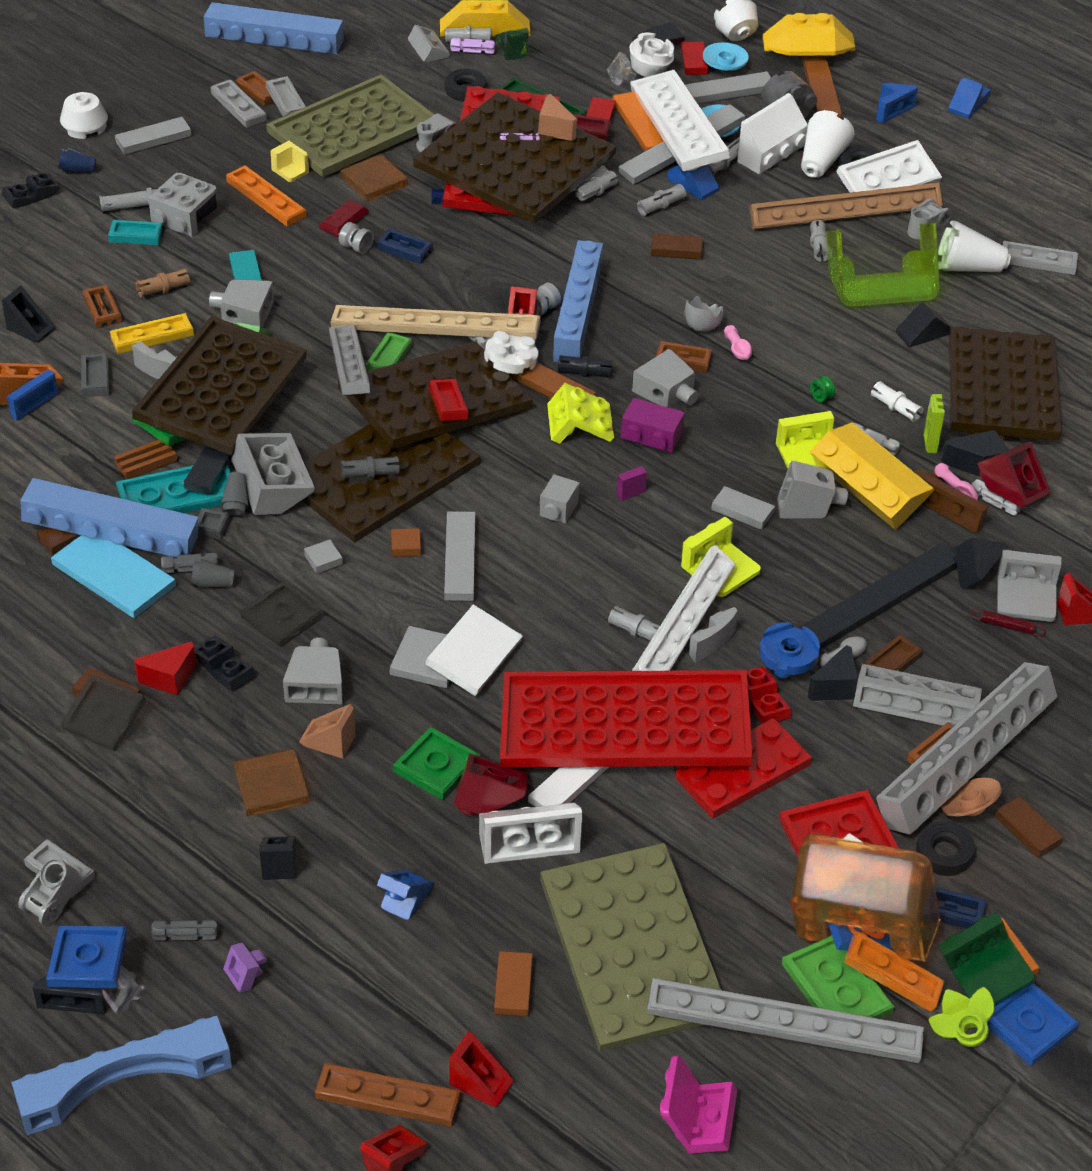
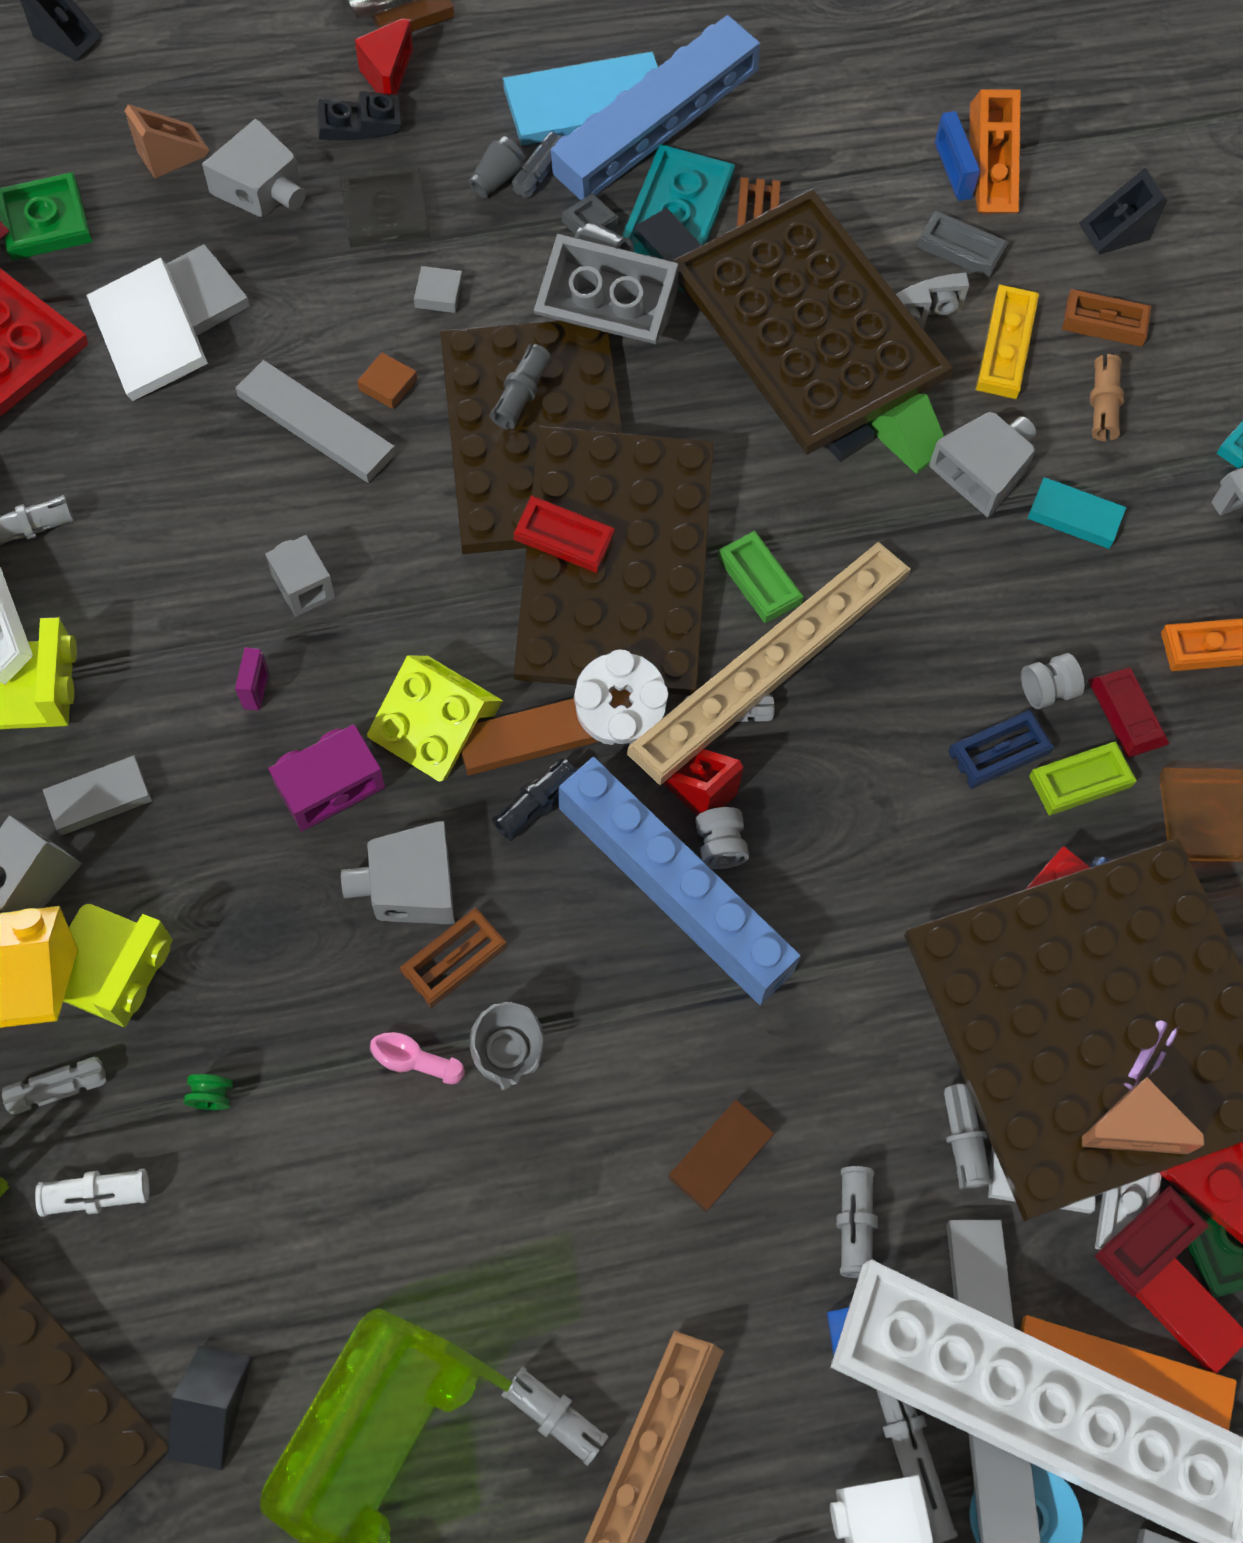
camera: 125 degrees right, 20 degrees up
clear orange tile [233,749,309,816] -> none
light grey tile [329,325,370,395] -> none
none -> lime tile [1029,741,1136,816]

